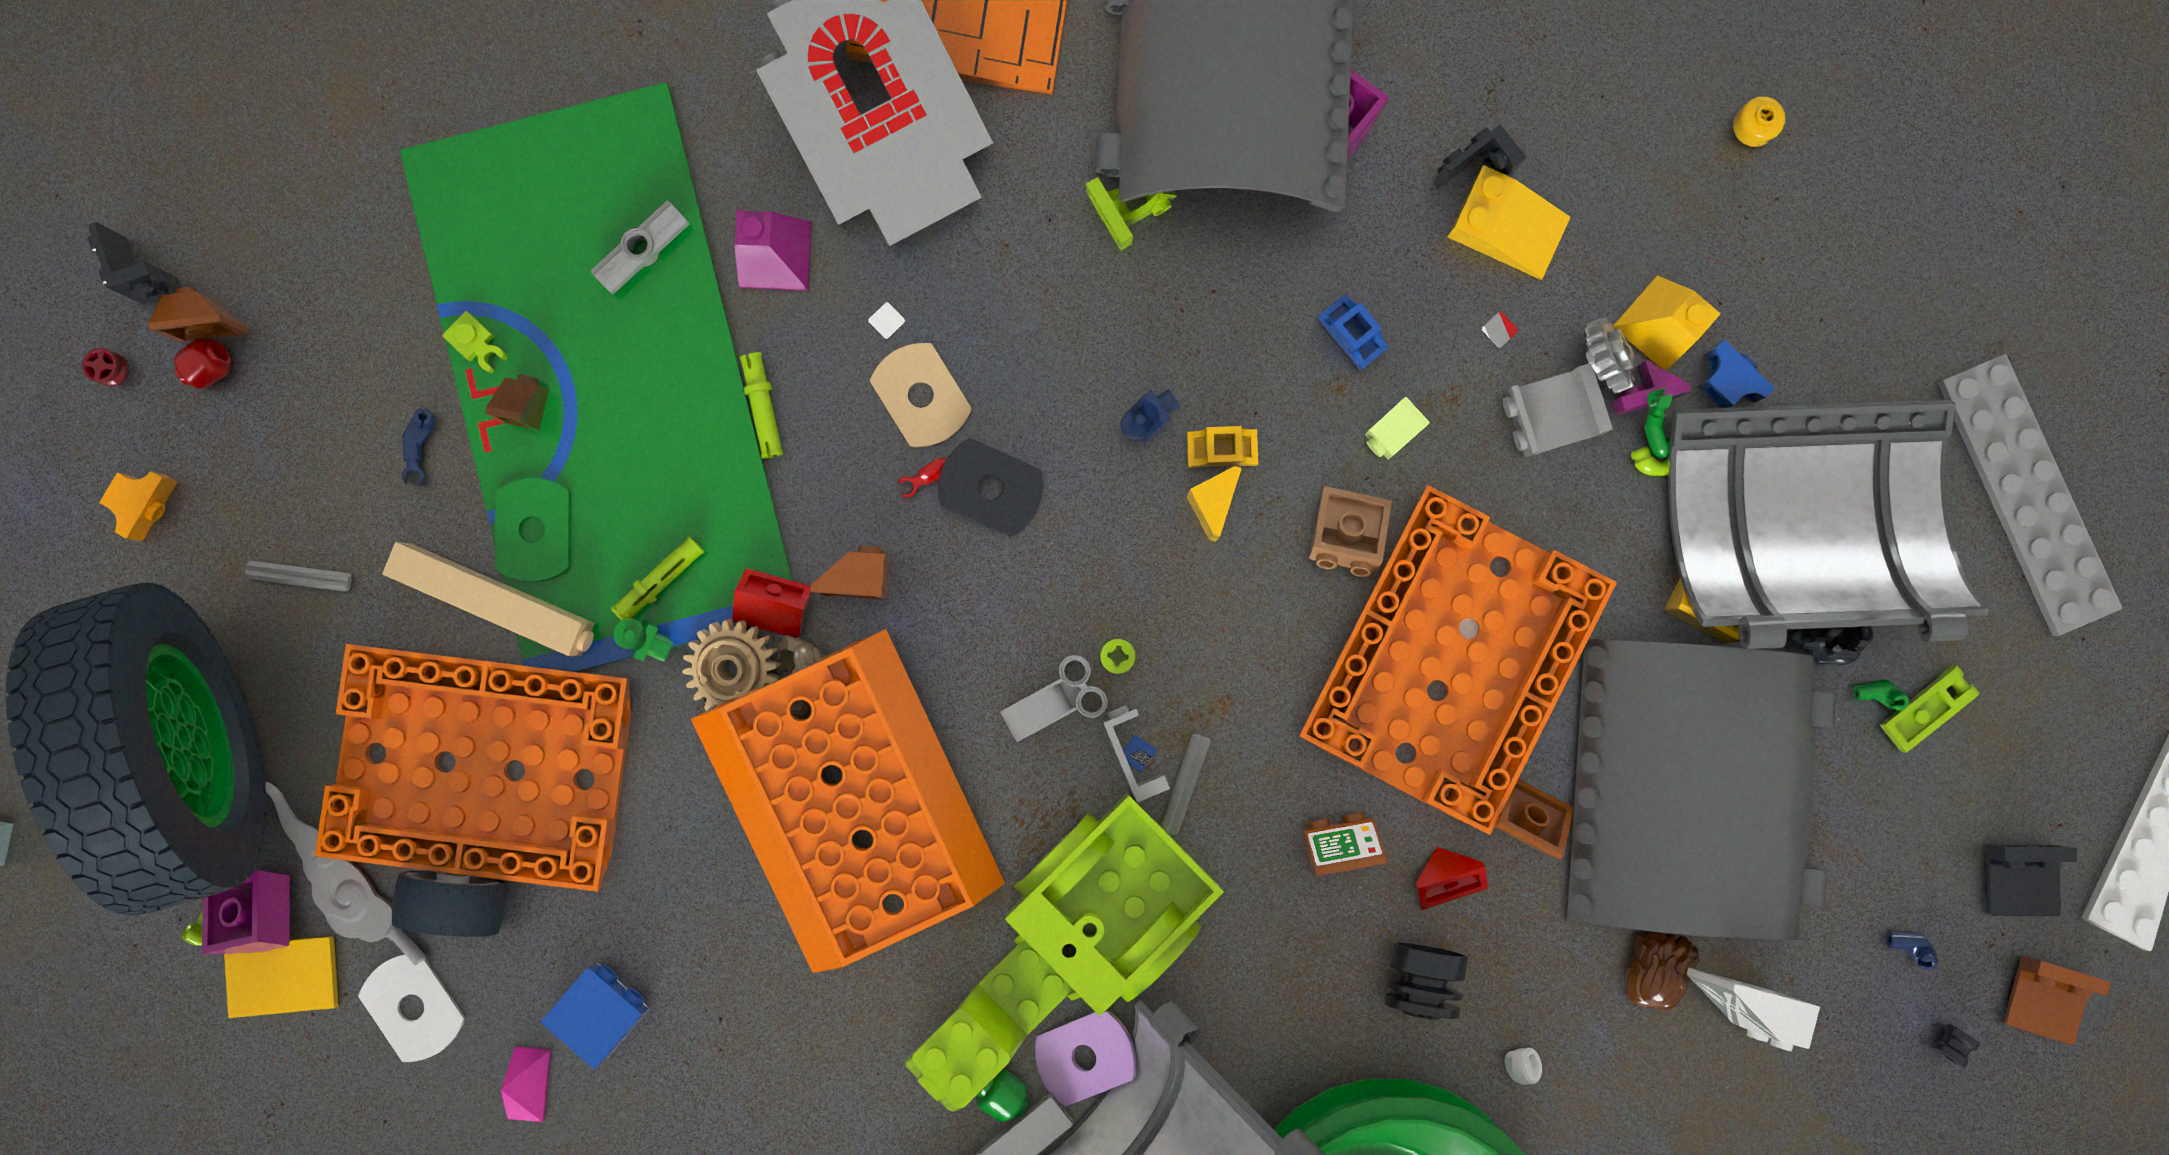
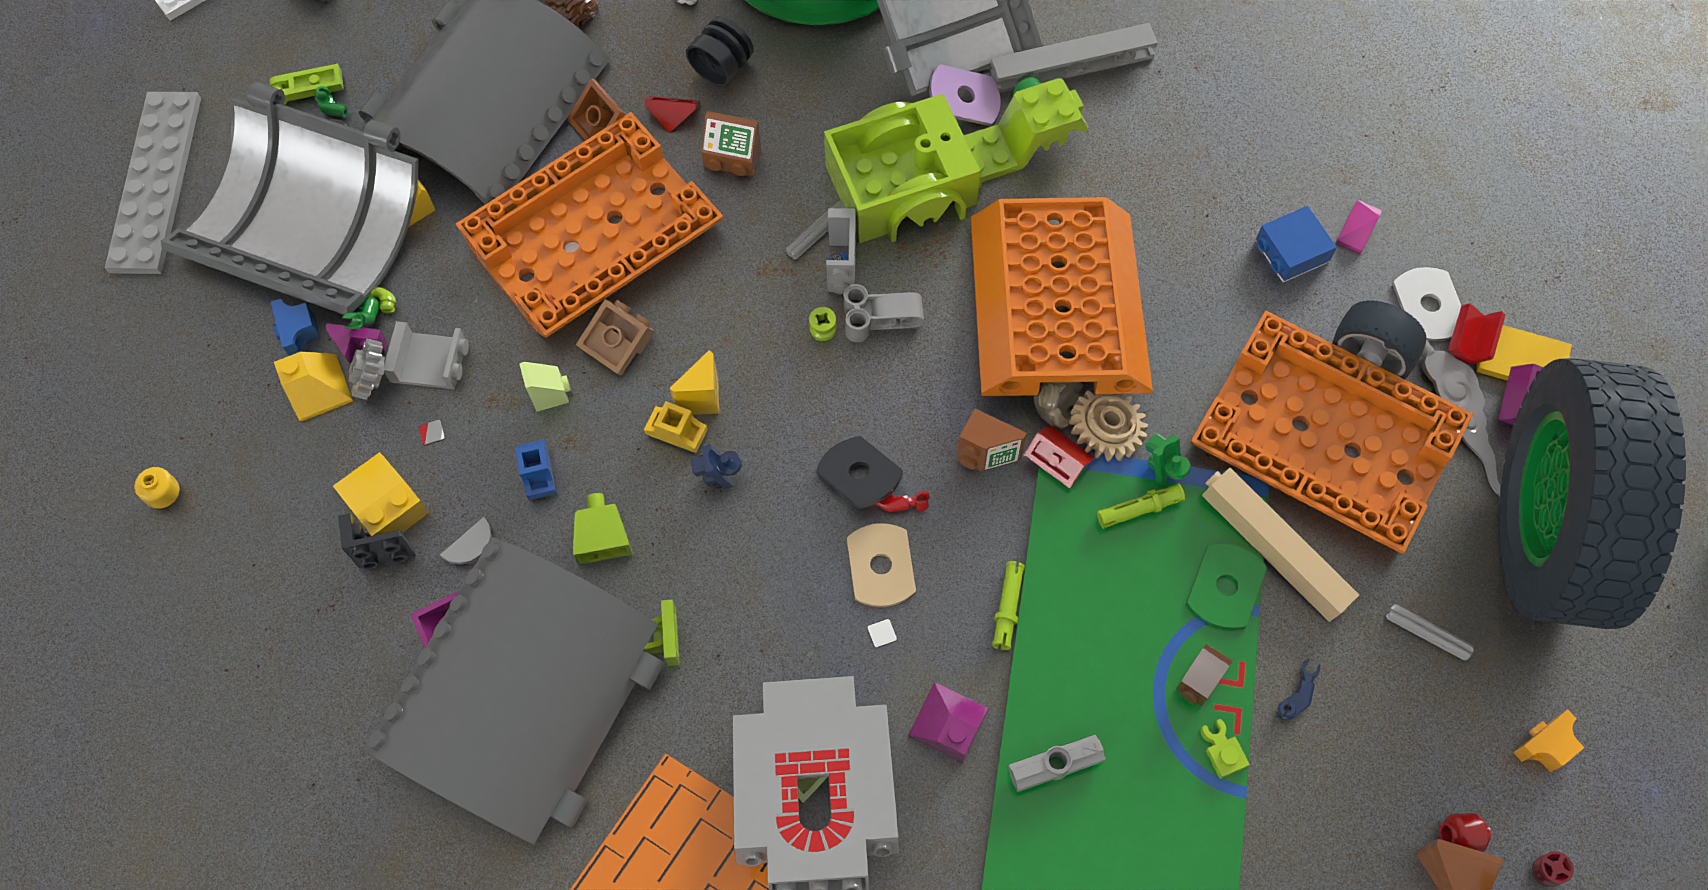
camera: 155 degrees left, 20 degrees down
none -> light grey tile [440,517,492,565]
none -> lime torso [573,493,633,565]
none -> red panel [1448,303,1506,365]

